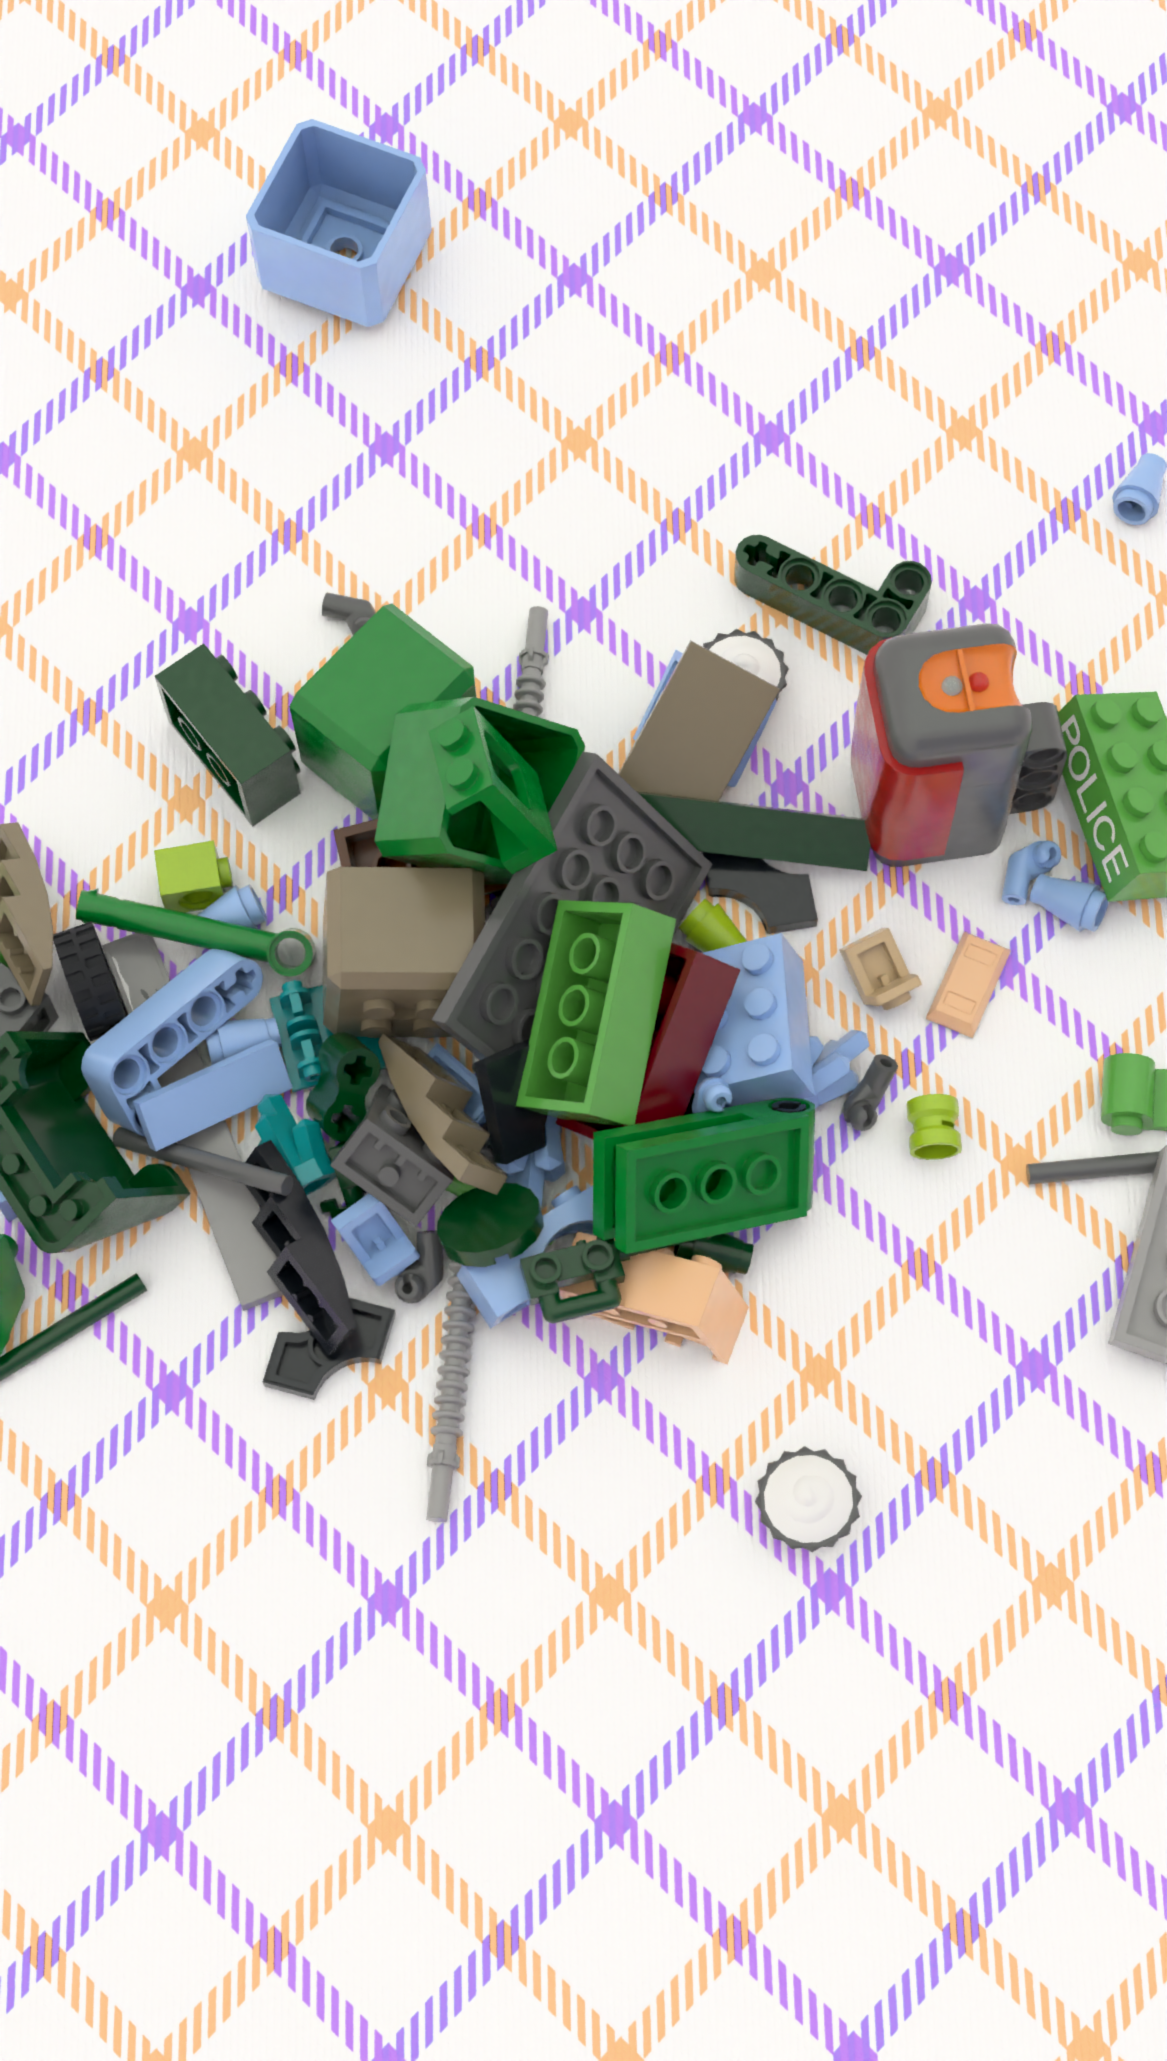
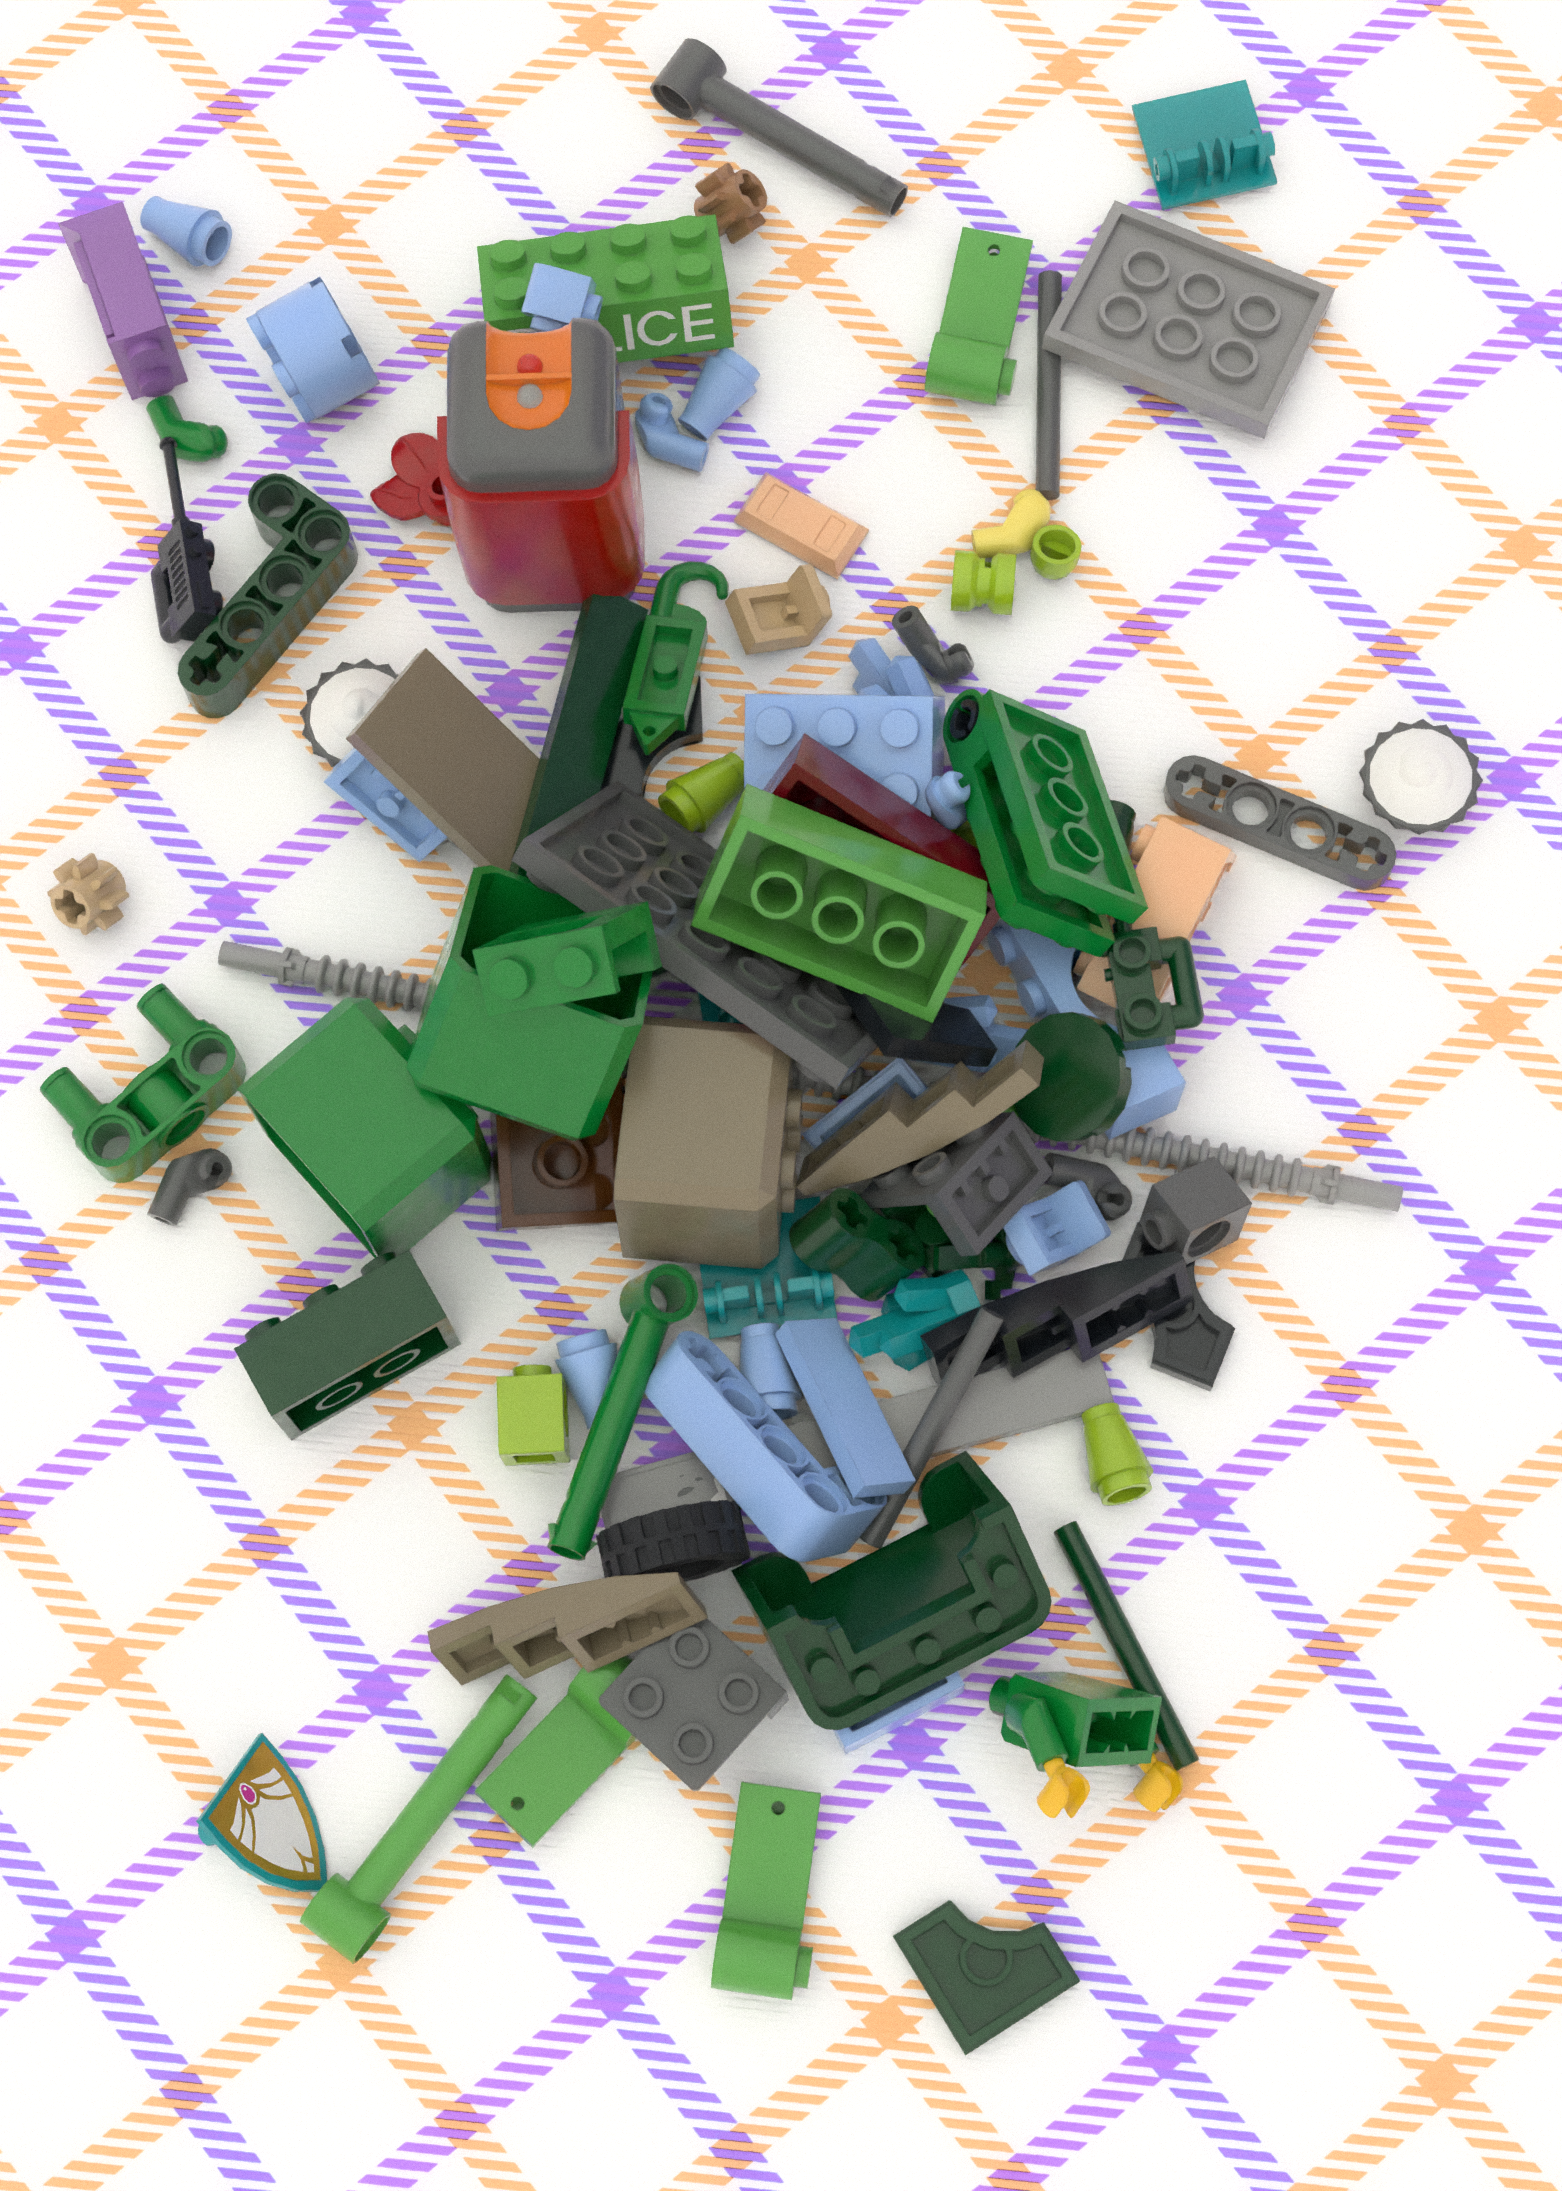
camera: 80 degrees left, 5 degrees up
none -> green piece [40,983,246,1183]
none -> tan gear [47,853,130,935]
none -> medium lavender window [58,201,188,400]
none -> green arm [146,395,228,462]
none -> black piece [151,437,223,644]
none -> light blue brick [246,276,380,423]
none -> light blue plate [521,263,603,331]
none -> green plate [623,561,729,755]
none -> light yellow arm [971,489,1051,559]
none -> lime hinge [1030,525,1082,580]
none -> lime cone [1081,1403,1154,1506]
none -> dark grey brick [1139,1156,1252,1265]
none -> dark grey beam [1163,755,1397,891]

